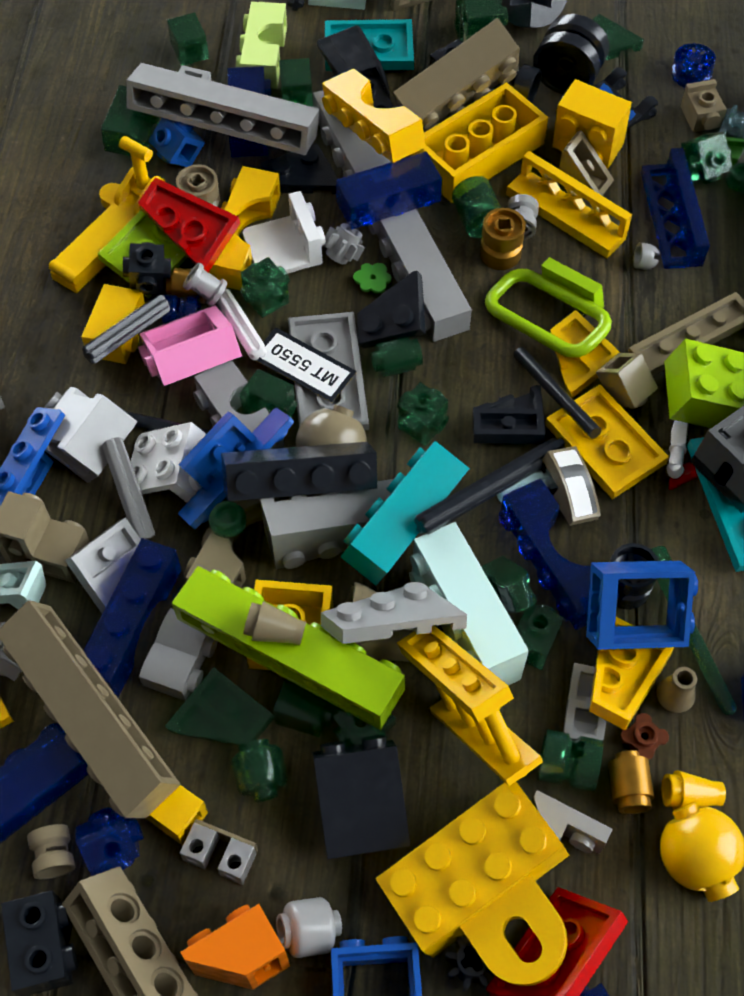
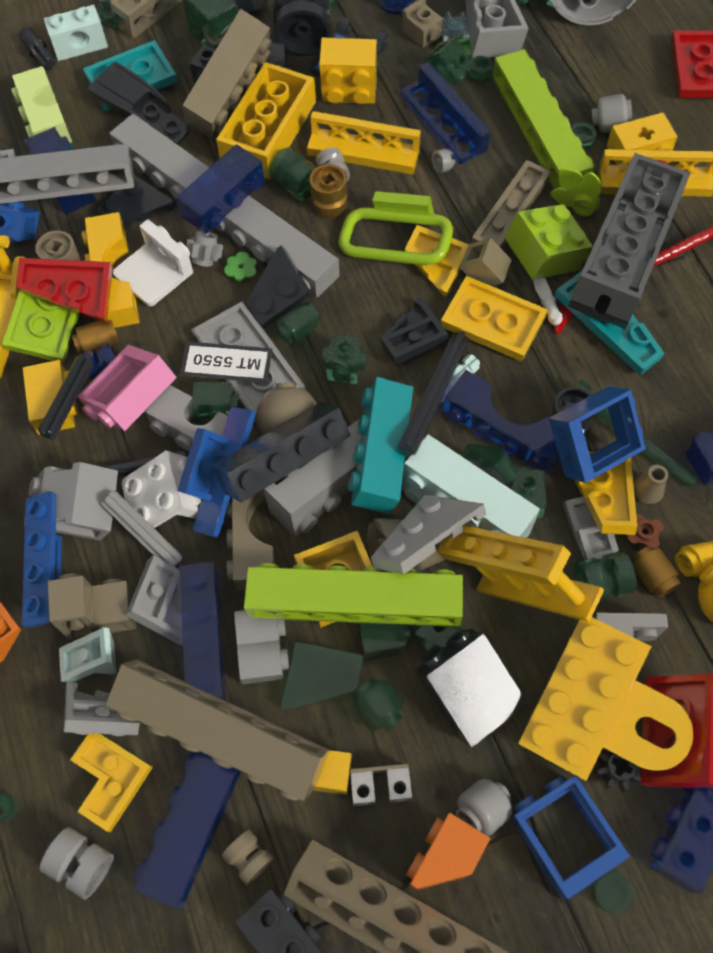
camera: 25 degrees left, 5 degrees up
clear blue brick [75,807,144,876] -> none
black brick [123,242,171,296] -> none
light grey bush [182,262,227,306] -> none
clear green plate [209,501,247,538] -> none
white axle [216,289,267,360] -> none
clear green brick [240,257,290,318] -> none
dark tan cone [243,601,306,645] -> none
clear green brick [279,58,313,107] -> none
yellow arch [322,68,425,163] -> none
black bar [514,347,601,439] -> none
slope [542,446,601,526] -> none
dark tan slope [557,130,614,196] -> none

